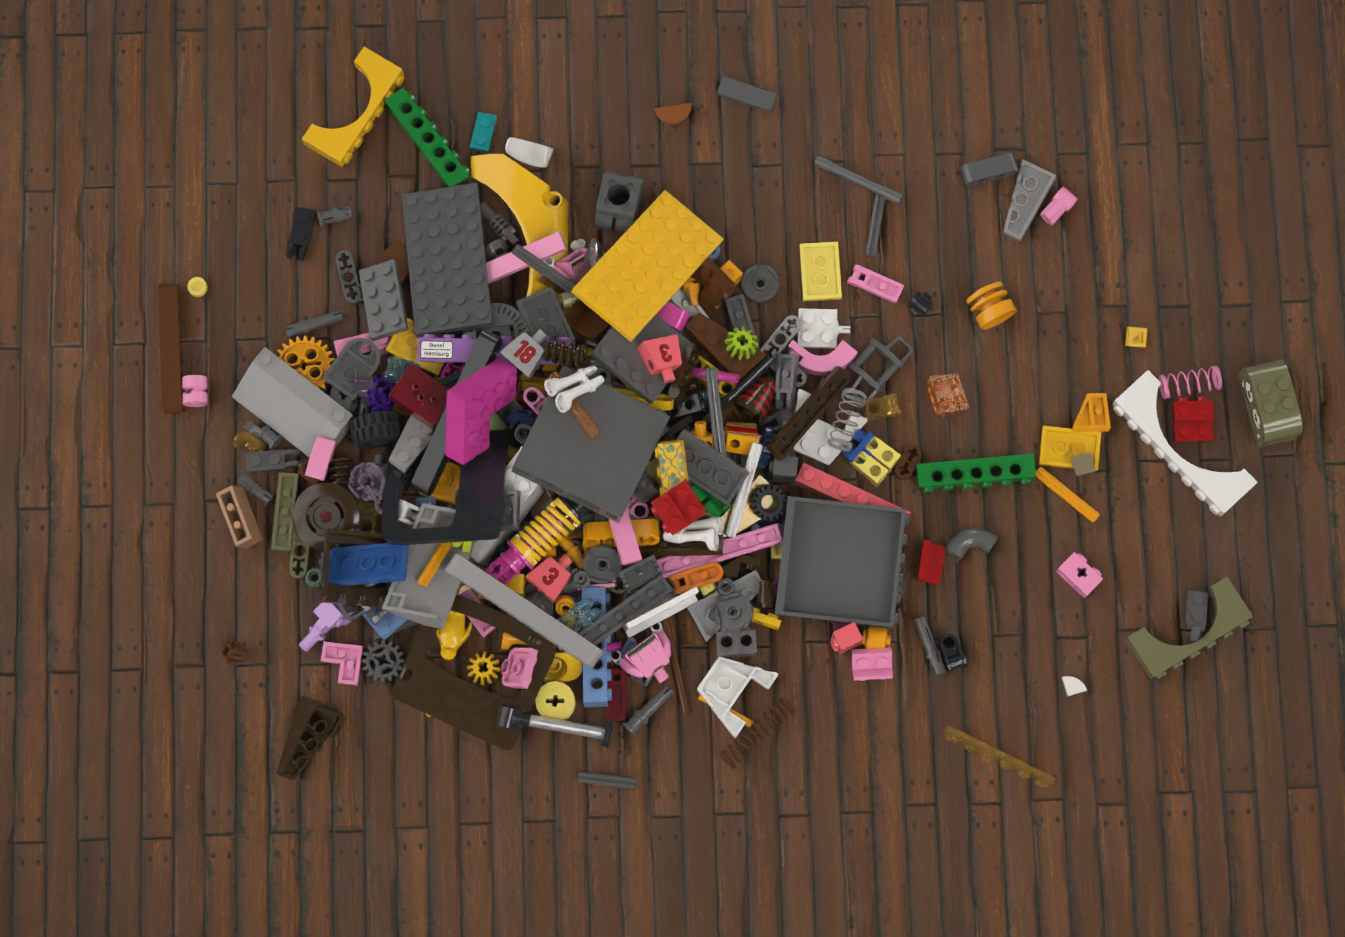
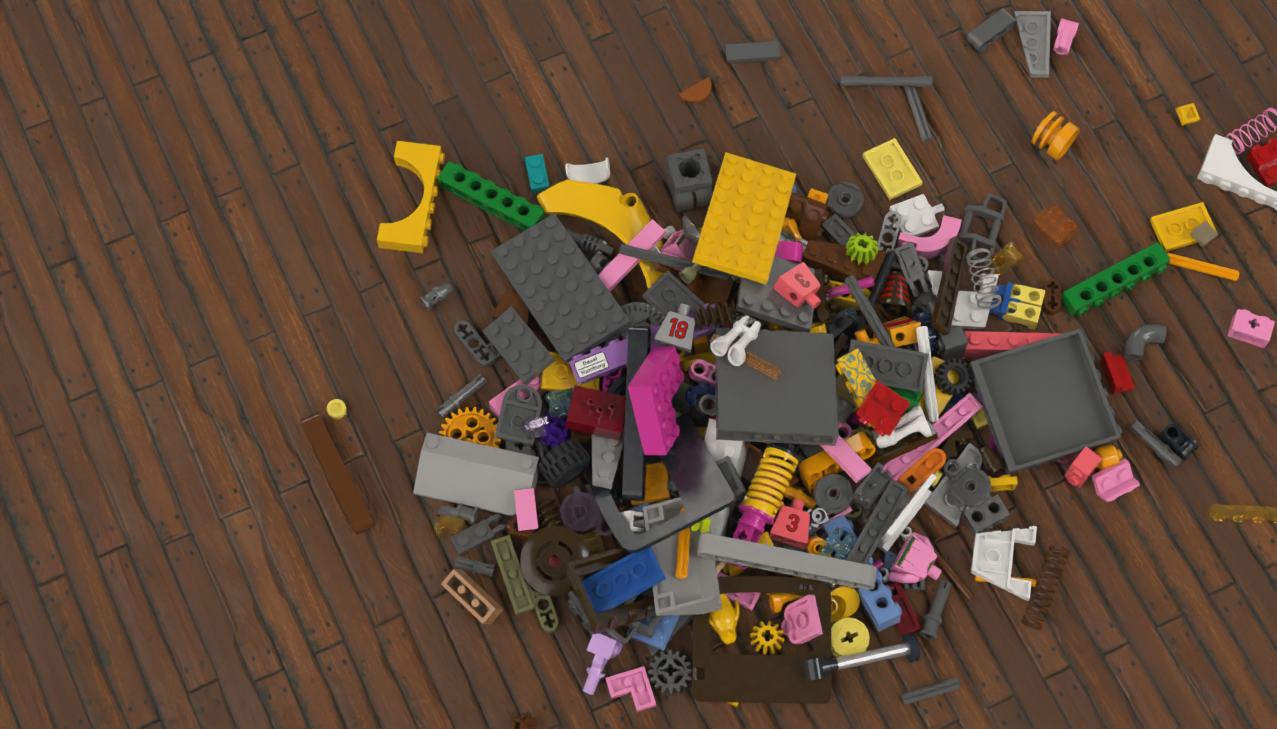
camera: 25 degrees left, 10 degrees down
bright pink wheel [182,375,208,407] -> none
black hinge [287,207,316,261] -> none
sand green plate [305,568,323,588] -> none
bright pink plate [847,265,904,304] -> none
black gear [909,291,933,315] -> none
light orange wing [1072,393,1111,432] -> none

